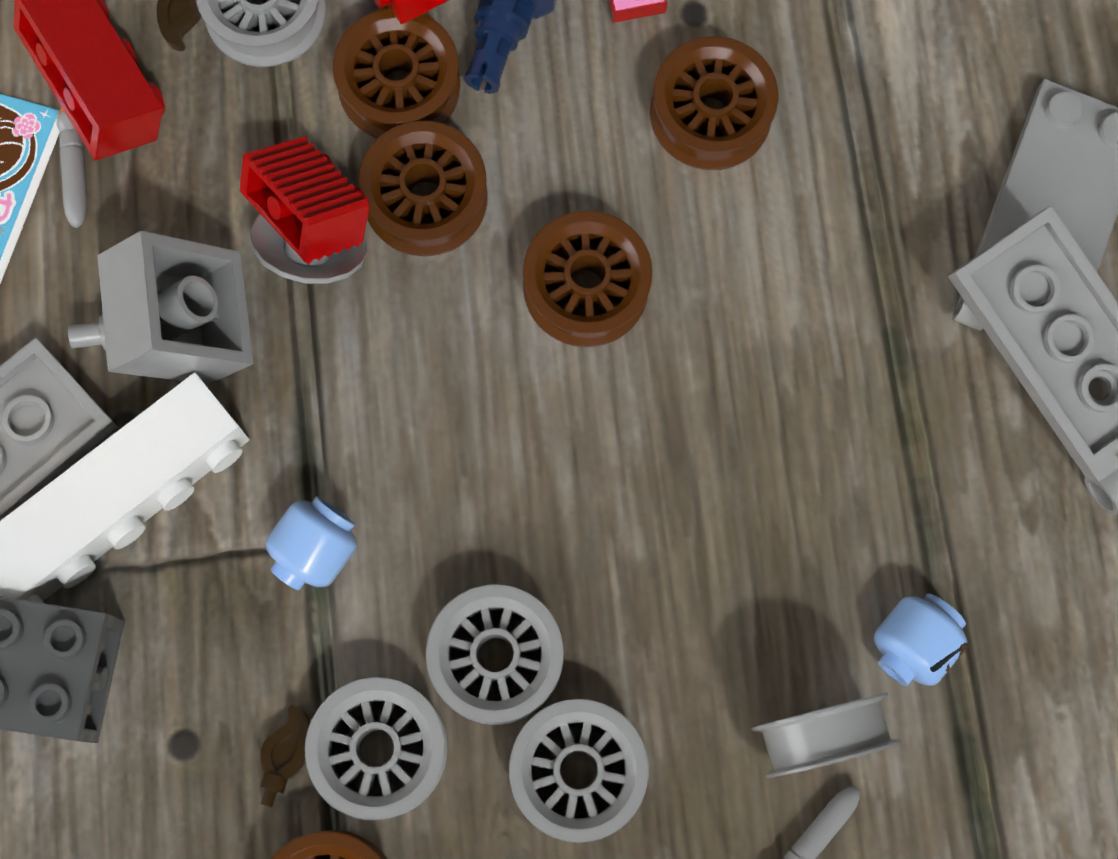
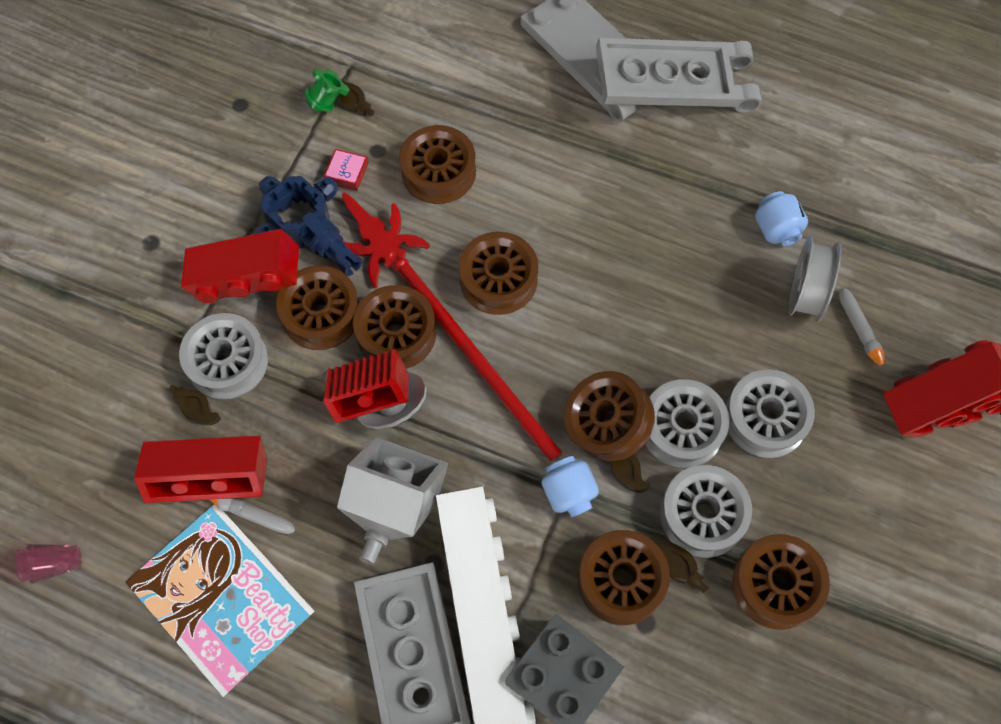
camera: 55 degrees left, 10 degrees down
none -> red piece [342,192,562,462]
none -> reddish brown wheel [564,371,655,461]
none -> reddish brown wheel [578,530,670,625]
none -> dark brown piece [610,455,650,493]

